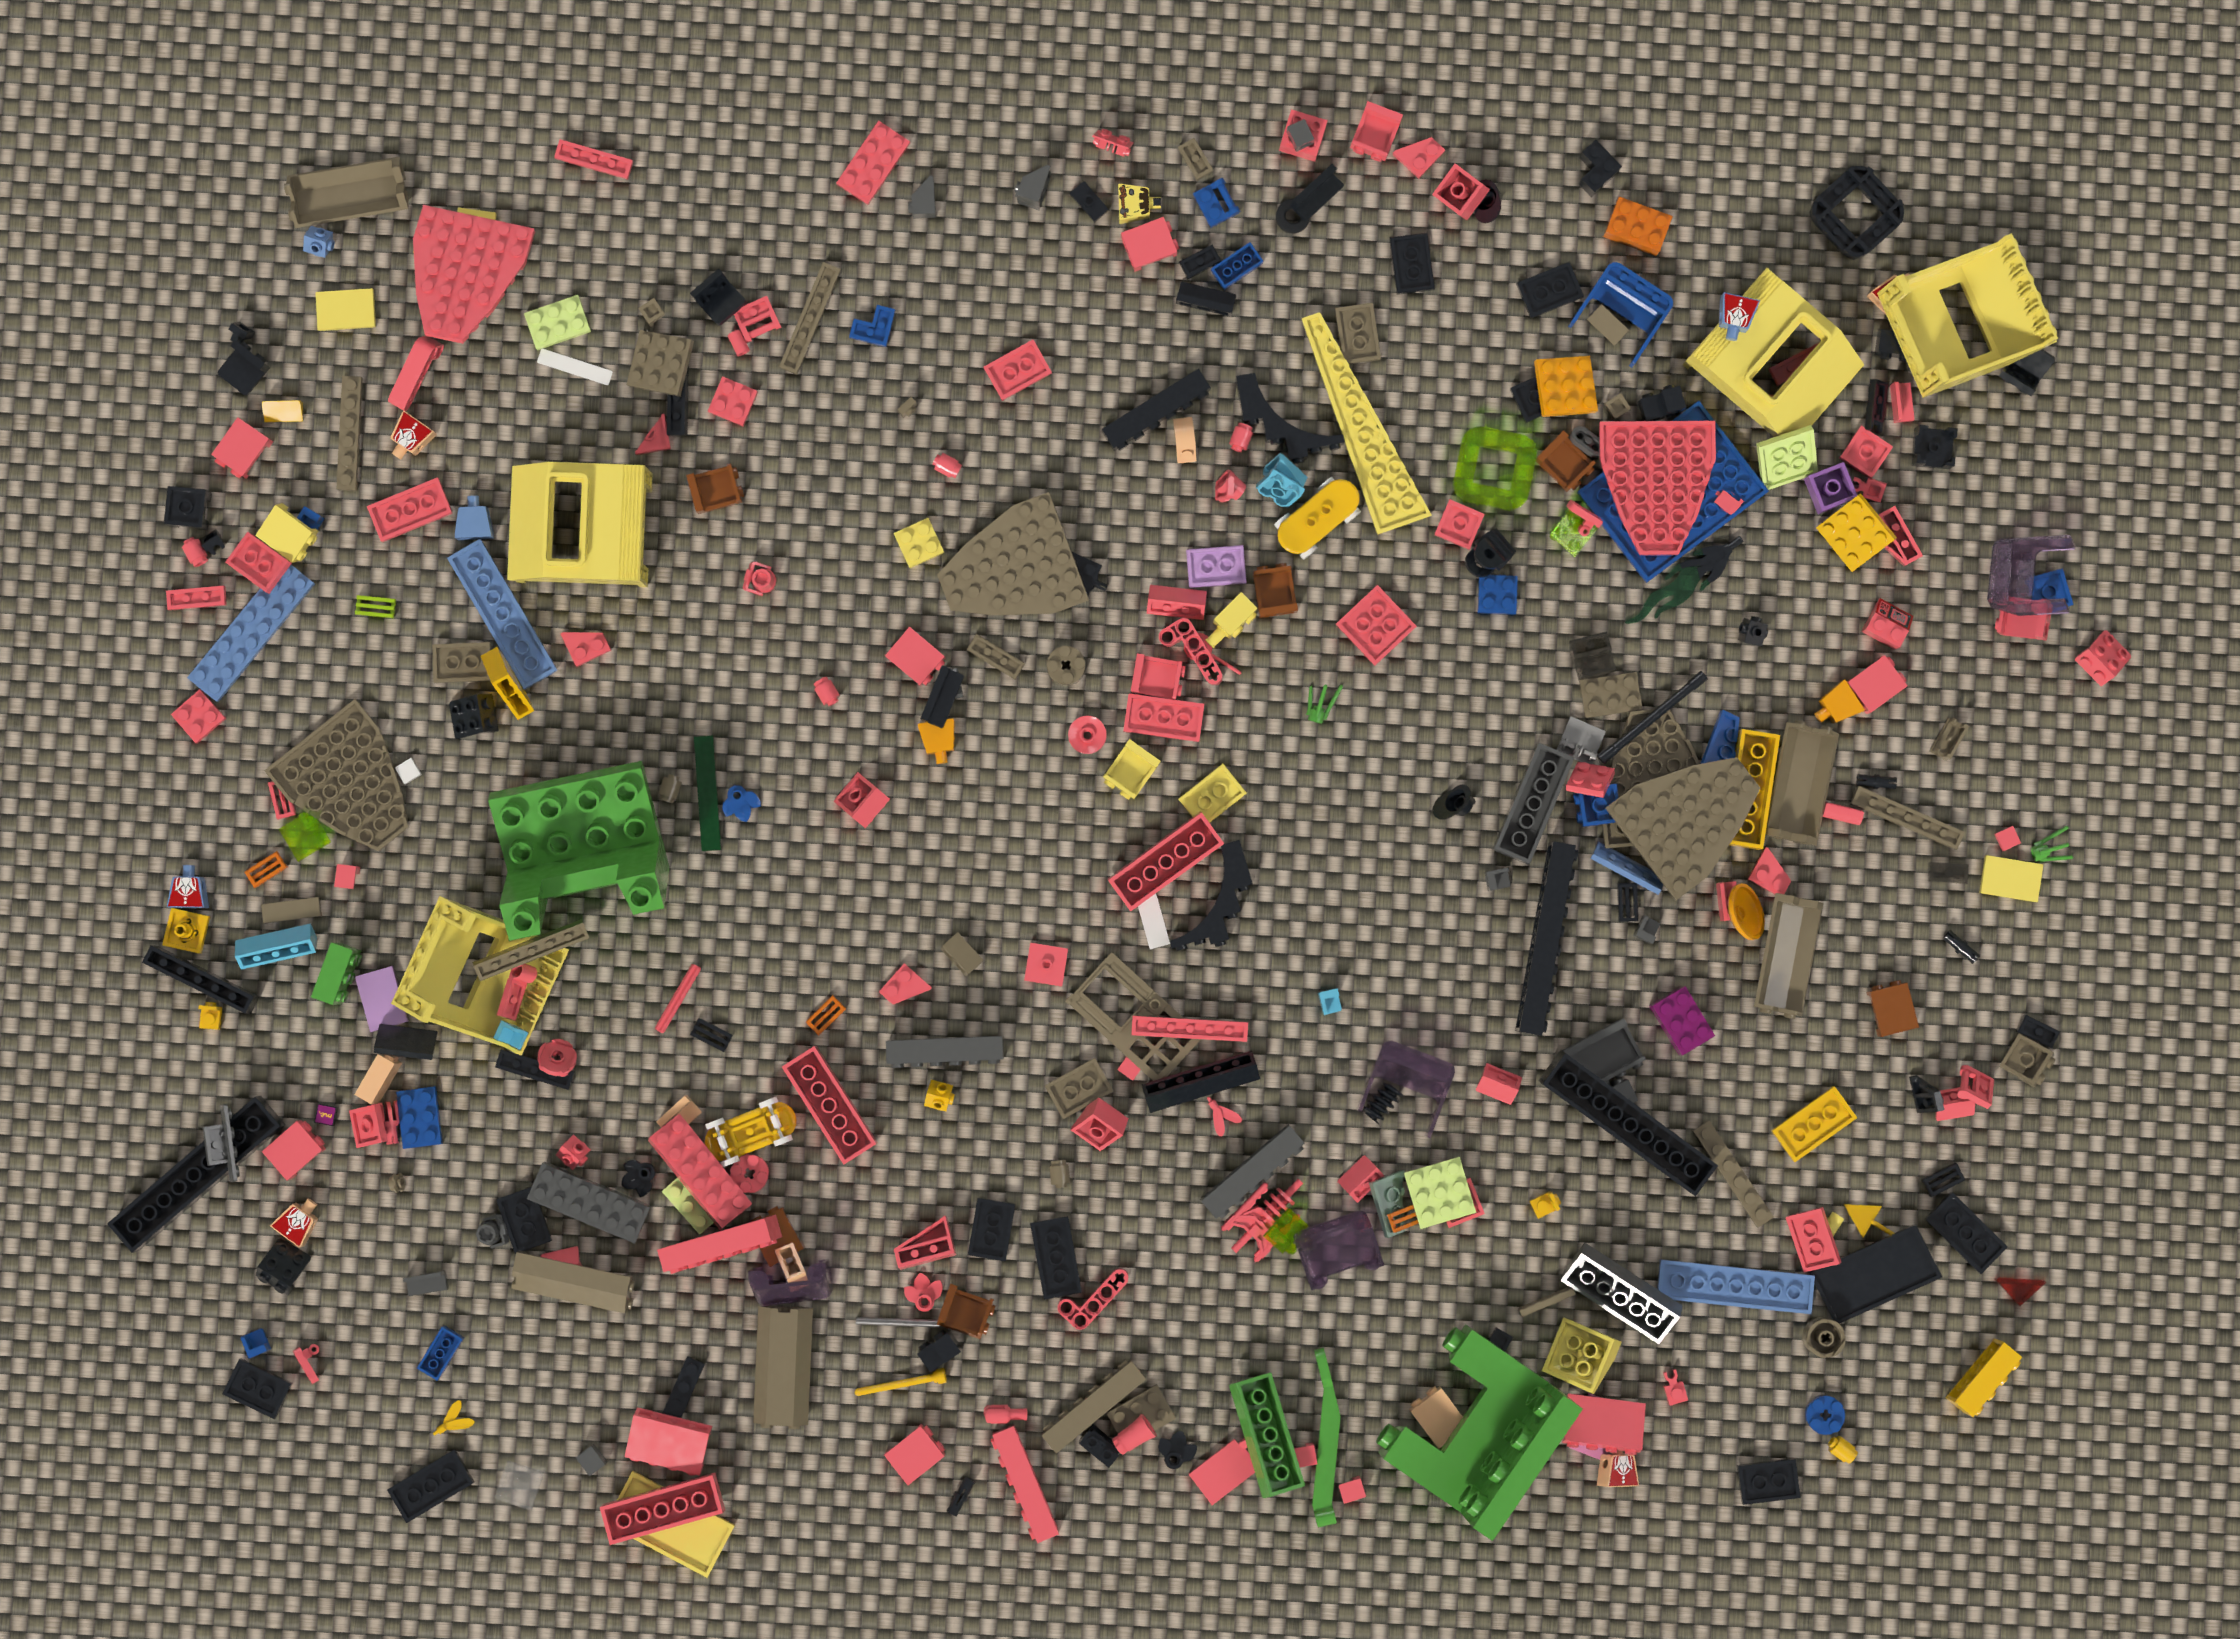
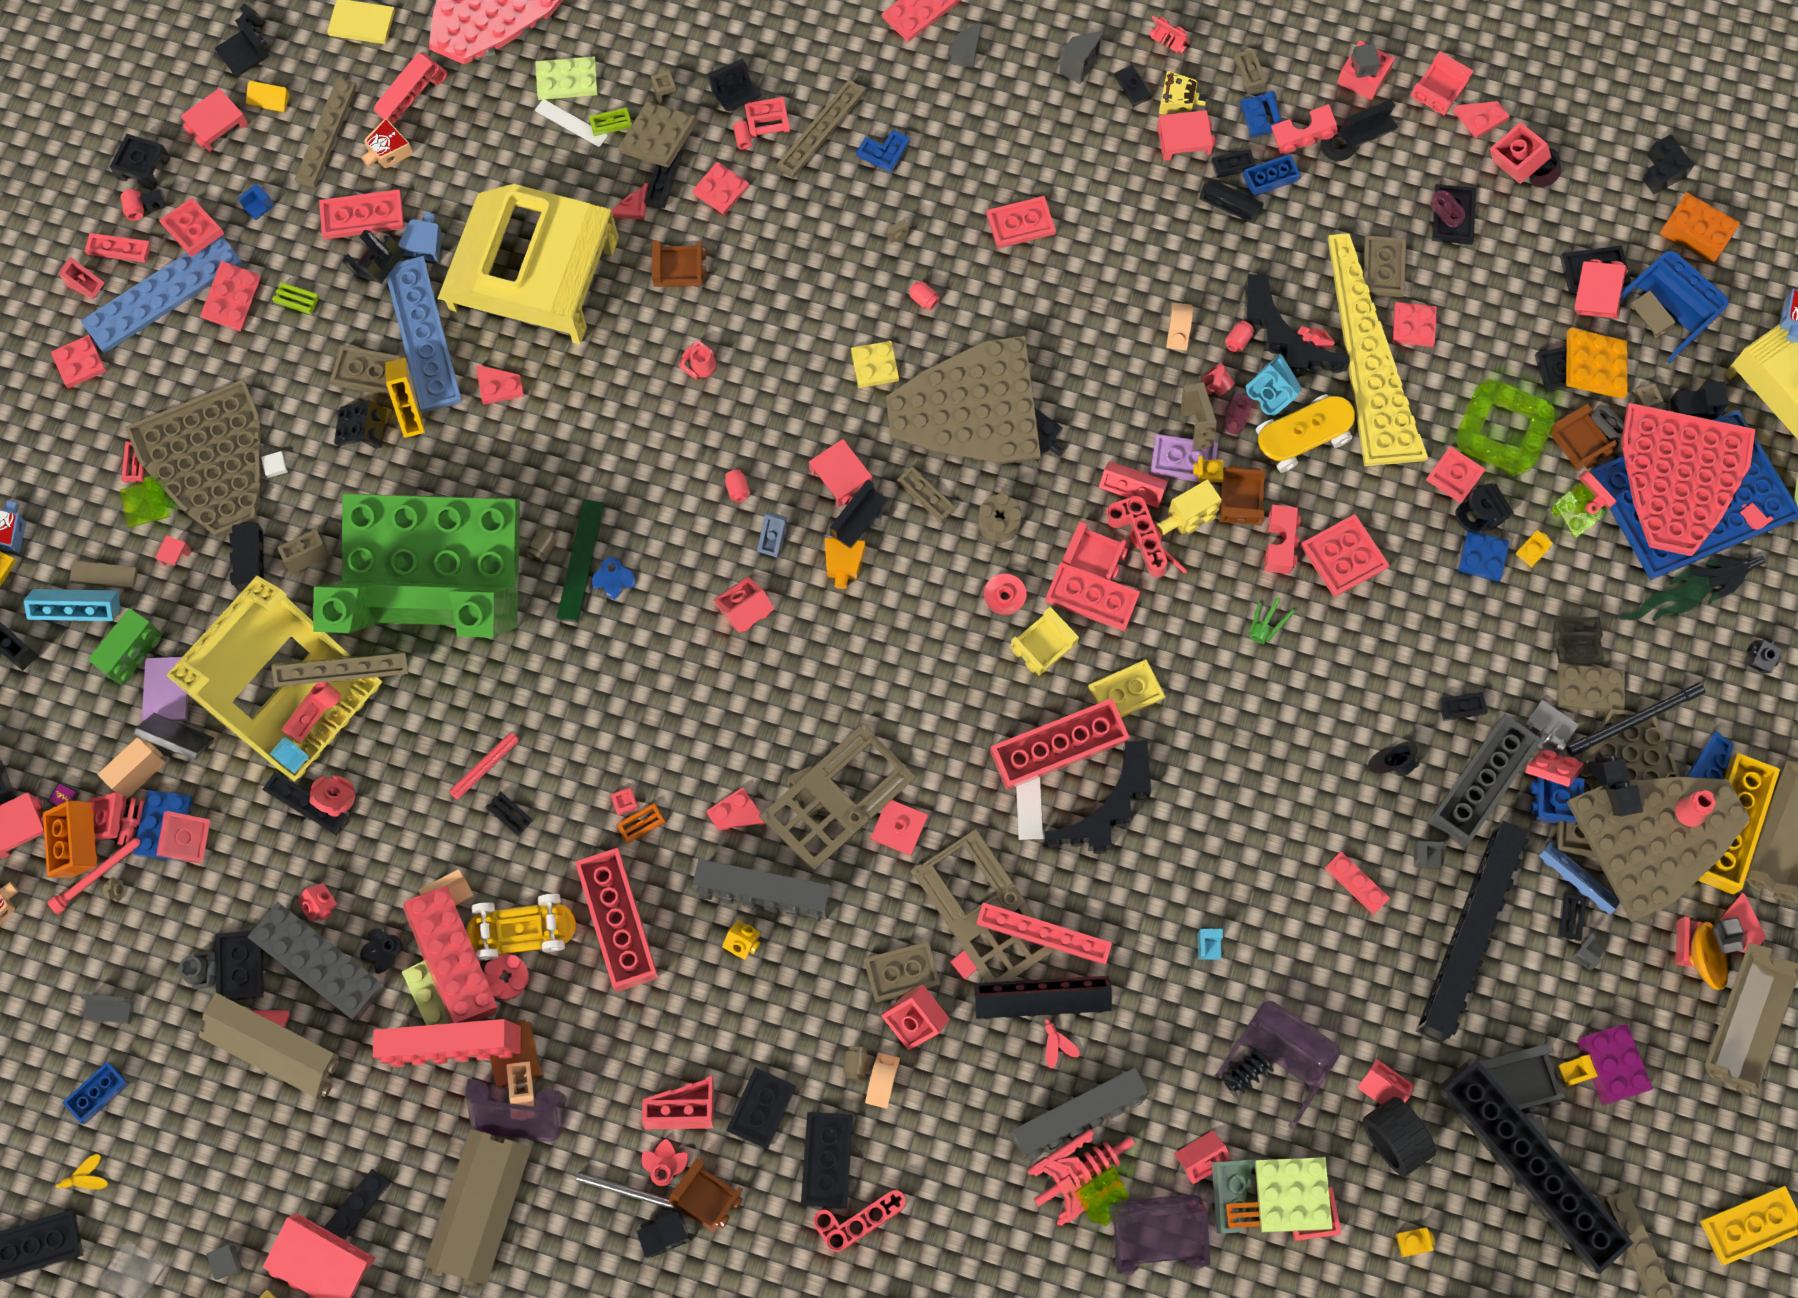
camera: 15 degrees right, 15 degrees down
orange tile [244,851,288,888] -> none
light yellow panel [255,503,319,563] -> none
yellow piece [854,1367,947,1396] -> none
black brick [1102,368,1211,451] -> none
none -> orange brick [43,801,97,878]
none -> coral piece [47,838,140,915]
none -> coral slope [58,257,105,299]
none -> coral plate [156,811,210,864]
none -> coral plate [200,261,261,332]
none -> black brick [229,523,264,592]
none -> dark tan hinge [277,529,330,574]
none -> black panel [342,230,404,284]
none -> lime tile [588,107,632,136]
none -> coral tile [610,787,639,816]
none -> sand blue slope [757,511,787,558]
none -> dark tan door [759,722,916,871]
none -> light nougat brick [865,1052,900,1109]
none -> dark tan panel [1181,382,1217,450]
none -> yellow bracket [1193,455,1223,482]
none -> clear pink plate [1224,394,1252,434]
none -> coral arch [1264,505,1301,574]
none -> coral arch [1271,104,1338,155]
none -> coral plate [1297,326,1335,349]
none -> coral plate [1325,852,1390,915]
none -> black tyre [1362,1097,1437,1177]
none -> coral plate [1392,302,1437,347]
none -> clear pink plate [1430,190,1465,227]
none -> black plate [1439,692,1488,721]
none -> yellow bracket [1516,530,1553,568]
none -> yellow panel [1558,1054,1598,1087]
none -> coral panel [1574,259,1628,319]
none -> black arch [1588,755,1643,816]
none -> coral plant [1675,790,1716,827]
none -> dark grey panel [1712,917,1747,954]

